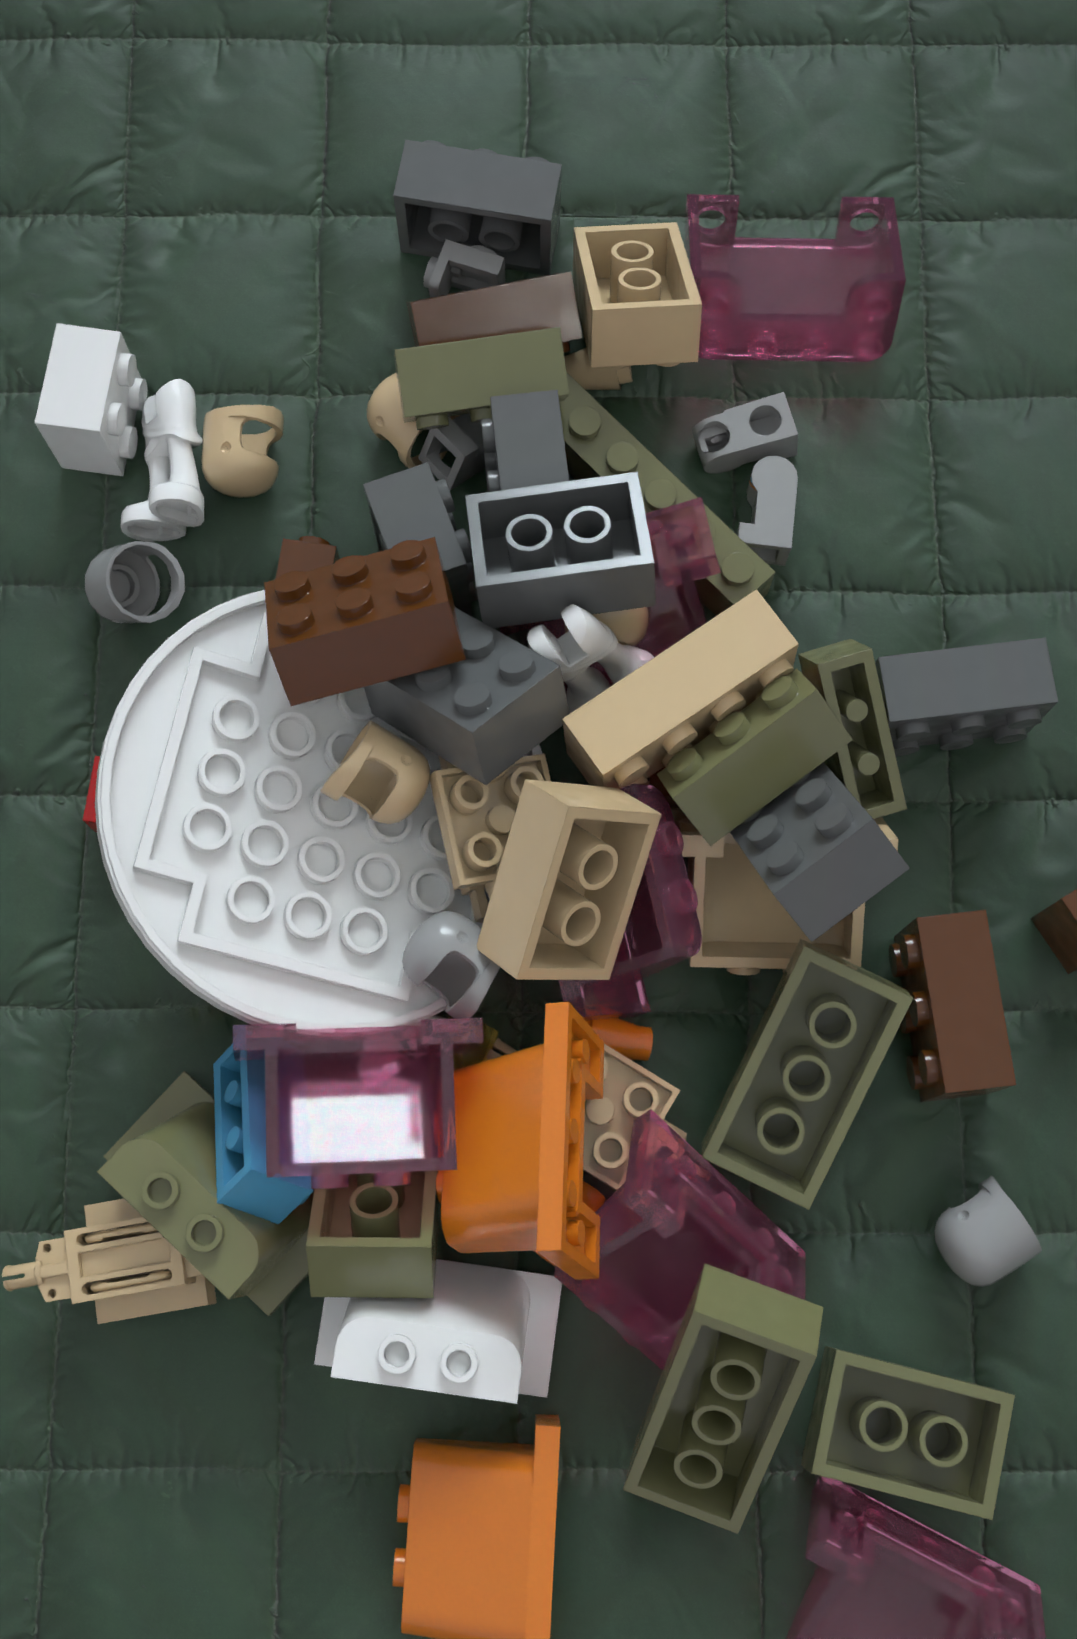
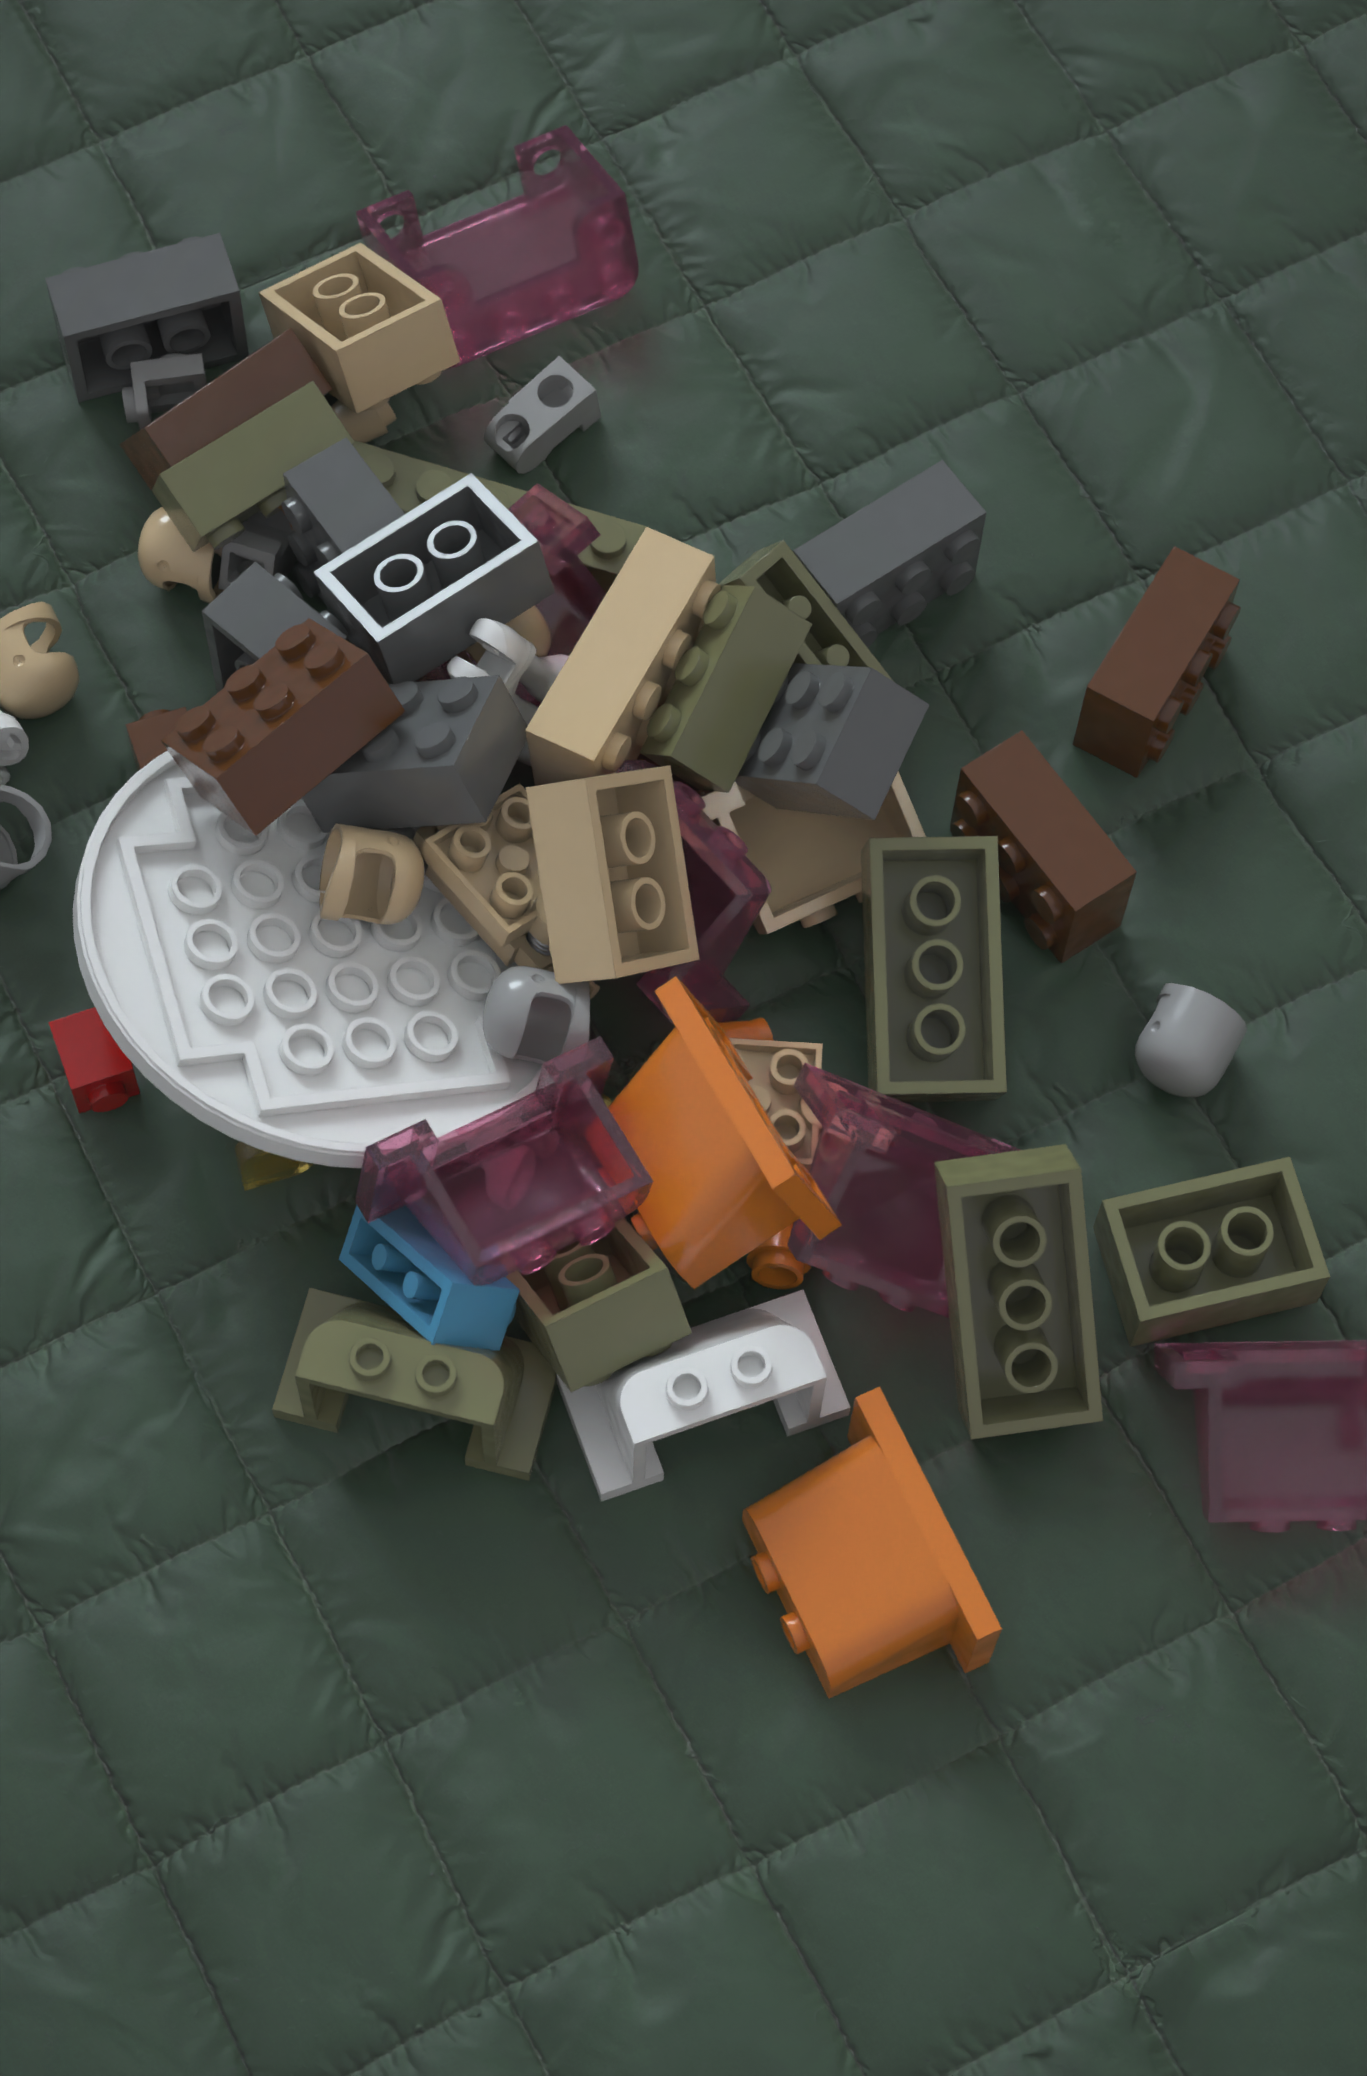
camera: 30 degrees left, 10 degrees down
tan piece [2,1198,217,1324] -> none
light grey leg [736,456,798,566] -> none

